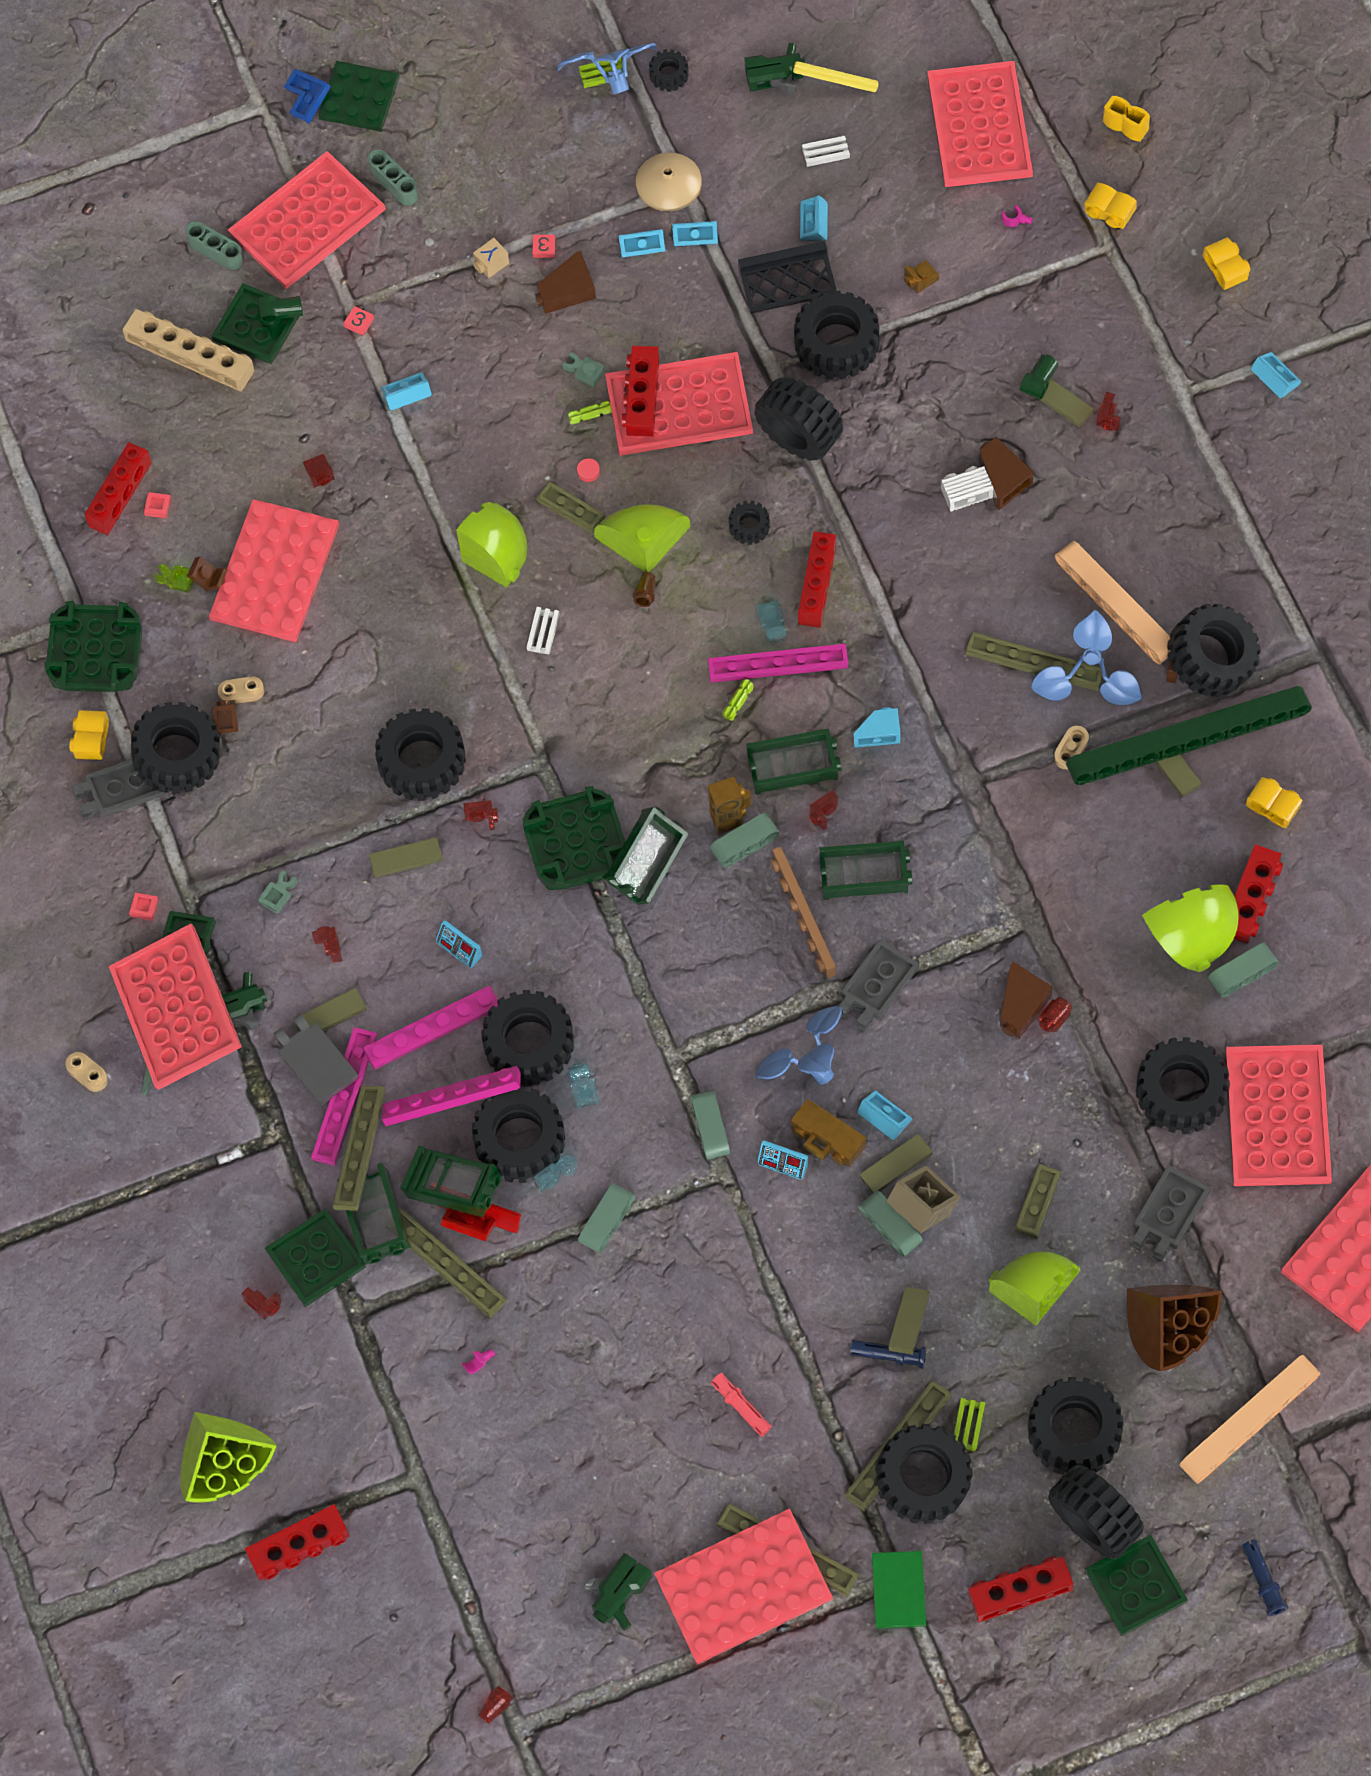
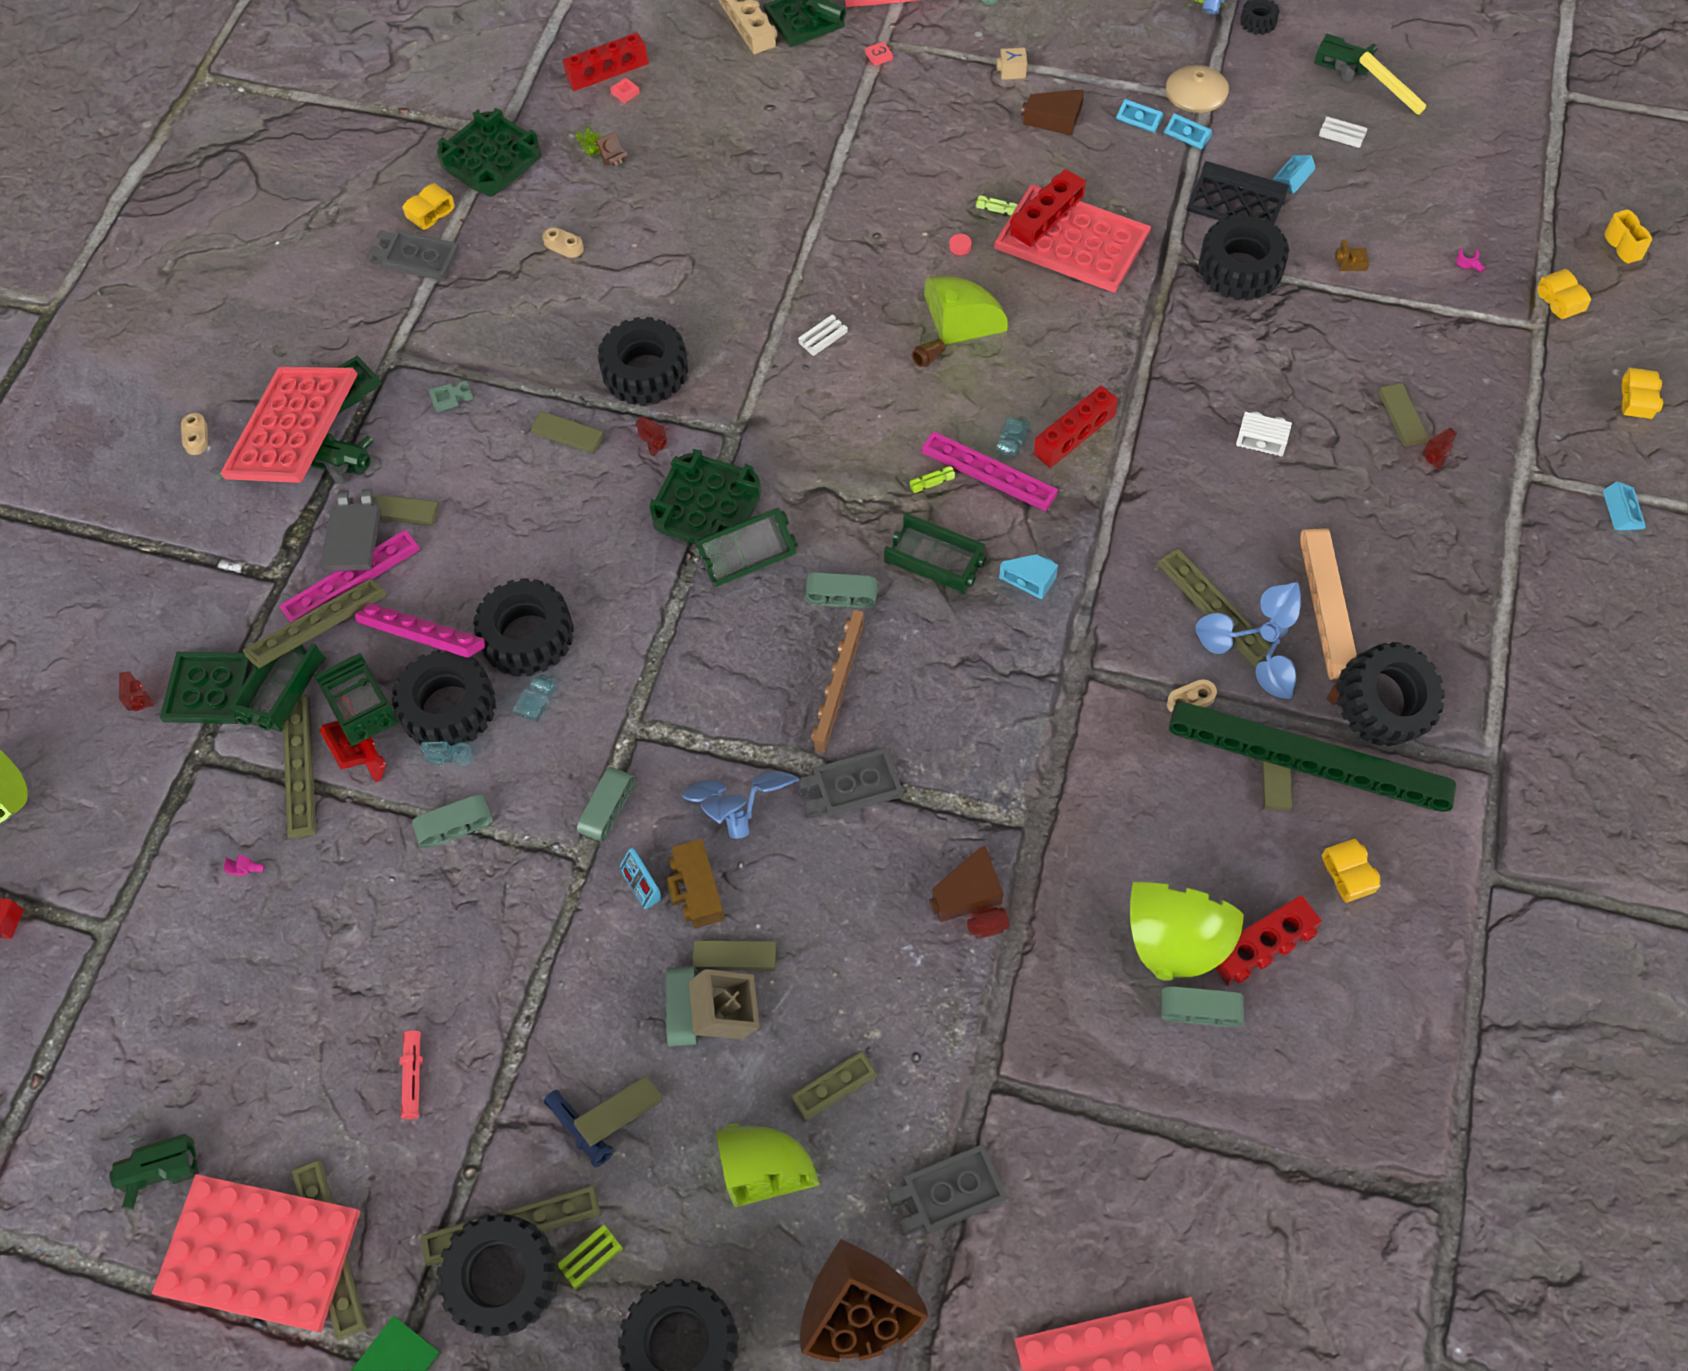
camera: 35 degrees right, 5 degrees down
coral tile [129,892,159,921] -> none
black tyre [131,702,220,794] -> none
coral plate [209,499,339,642] -> none
reddish brown bracket [212,700,239,734] -> none
clear red bracket [303,454,335,488] -> none
clear red bracket [312,926,342,963] -> none
dark pink plate [363,985,498,1070] -> none
medium azure slope [381,372,432,410] -> none
slope [436,920,482,968] -> none
lime brick [456,502,528,588] -> none
coral tile [532,235,556,258] -> none
olive tile [536,481,605,535] -> none
sand green plate [562,352,605,387] -> none
pearl gold piece [708,776,751,834] -> none
black tyre [729,501,770,545] -> none
black tyre [754,377,843,461] -> none
clear red bracket [809,790,838,831] -> none
door [819,841,912,900] -> none
medium azure slope [857,1090,912,1140] -> none
coral plate [927,61,1033,187] -> none
reddish brown slope [979,437,1034,510] -> none
dark green piece [1019,354,1059,400] -> none
black tyre [1136,1037,1230,1134] -> none
coral plate [1225,1045,1332,1186] -> none

